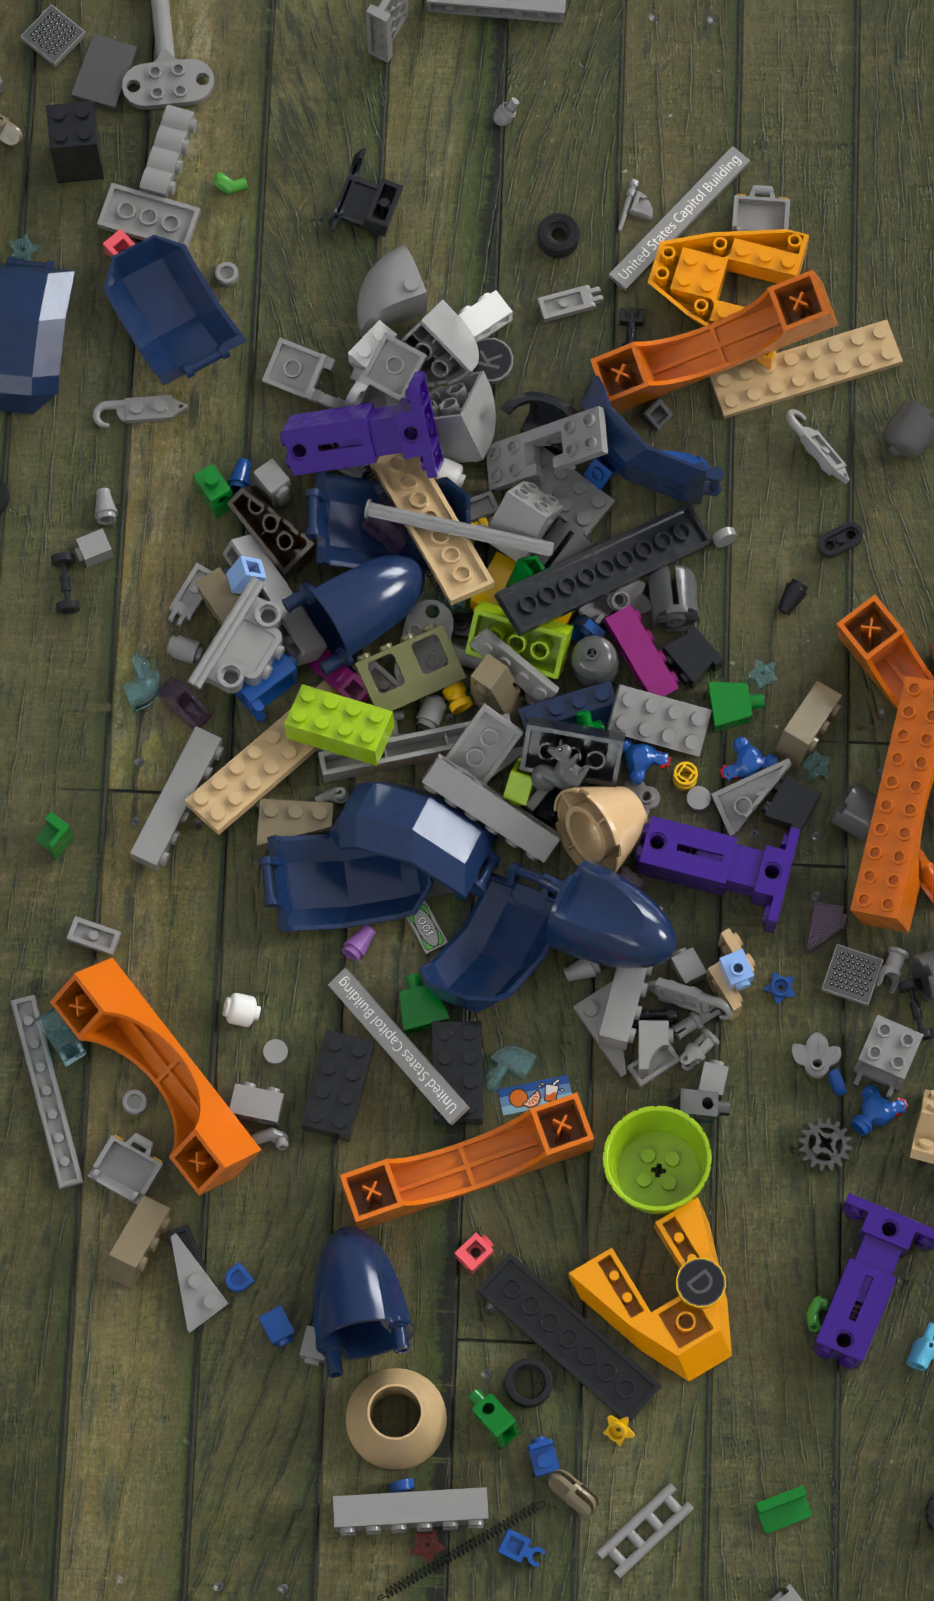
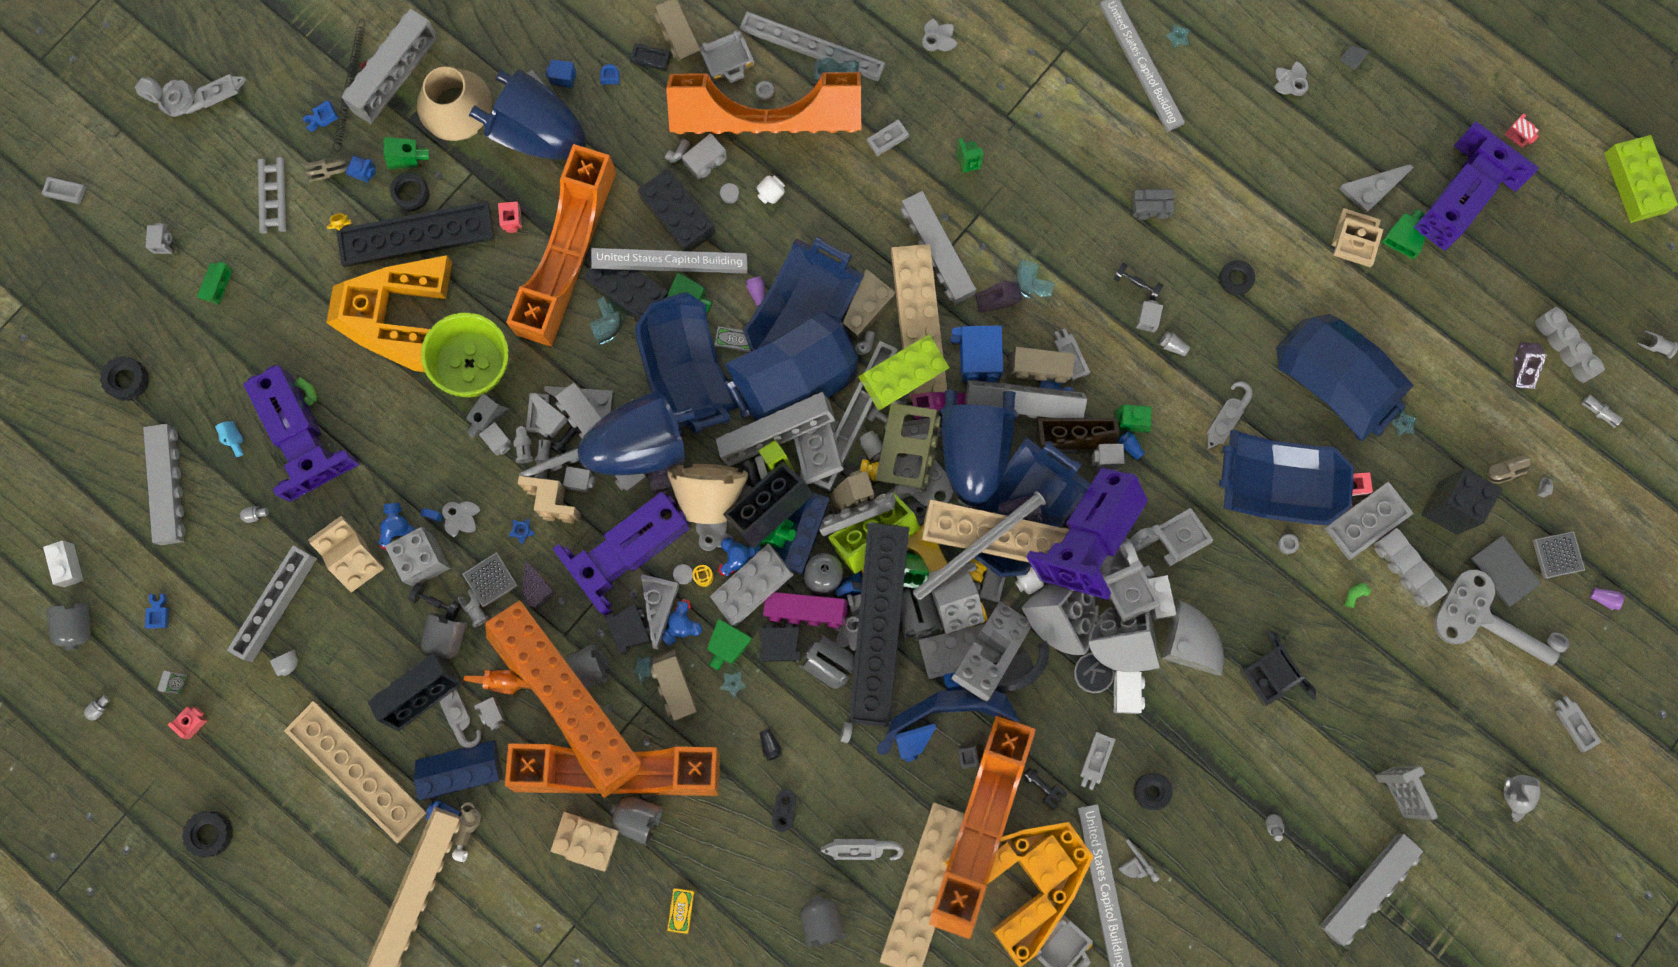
camera: 130 degrees right, 5 degrees up
light grey brick [167,635,204,665] -> none
light grey wing [171,1233,228,1333] -> none
light grey brick [187,576,285,693] -> none
light blue brick [226,556,266,594] -> none
blue tile [388,1478,415,1493] -> none
sticker [498,1075,572,1116] -> none
dark grey animal [531,744,590,792] -> none
black tile [676,1258,726,1309] -> none
light blue brick [718,949,754,991] -> none
dark grey gear [798,1118,852,1173] -> none

